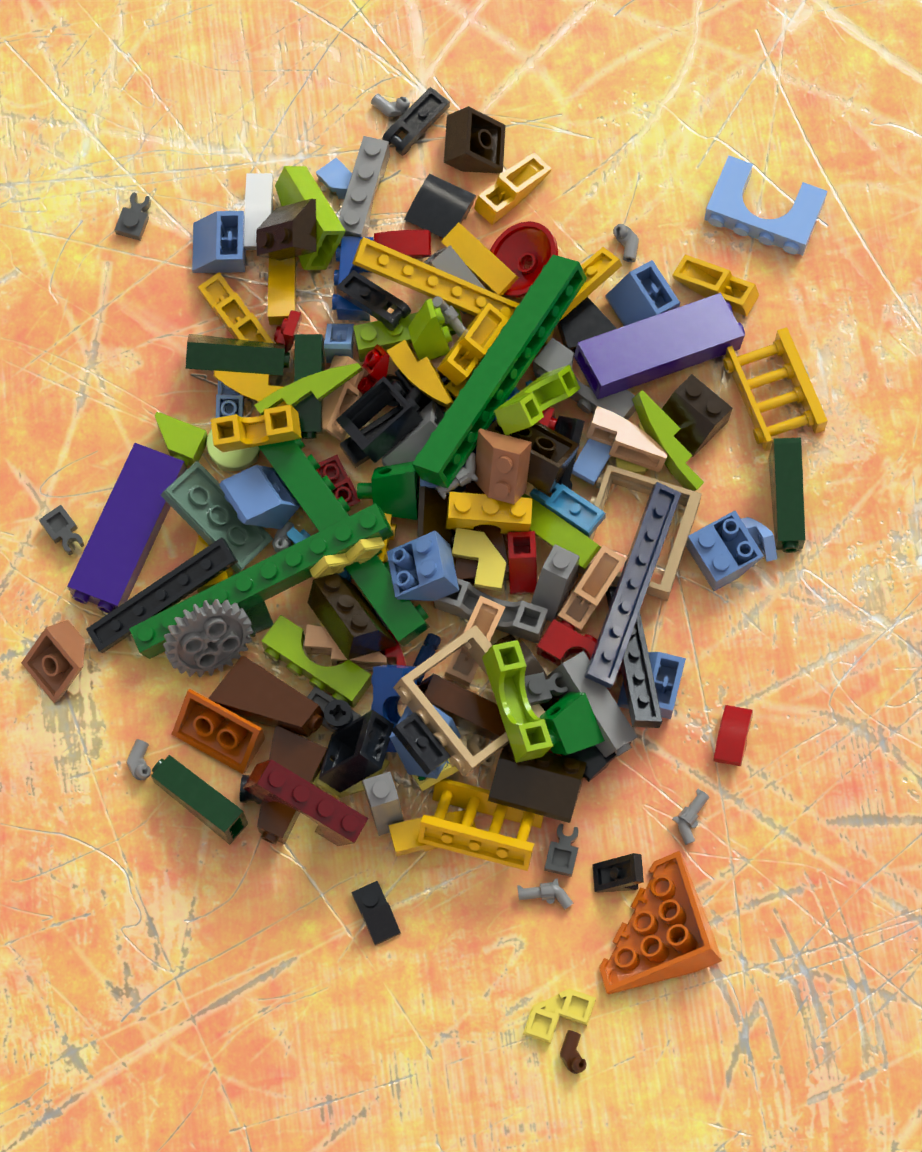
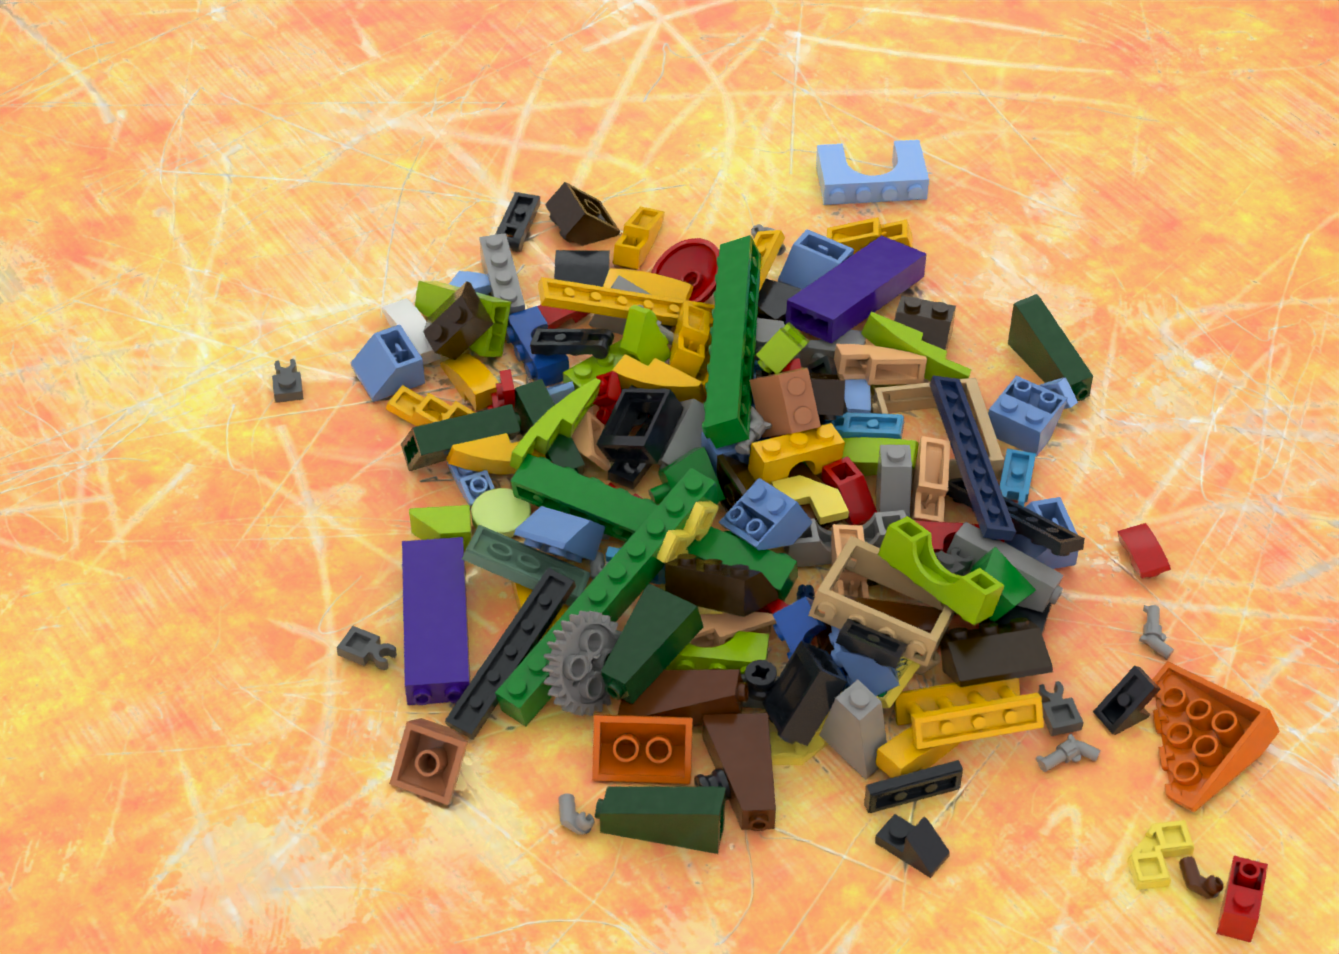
camera: 30 degrees left, 25 degrees down
yellow arch [211,405,302,452] -> none
dark red arch [243,759,369,846] -> none
light grey arm [371,93,410,117] -> none
yellow fence [723,327,828,451] -> none
none -> dark green slope [601,584,704,704]
none -> black tile [864,760,963,813]
none -> dark azure hinge [999,448,1036,507]
none -> red slope [1216,855,1268,943]

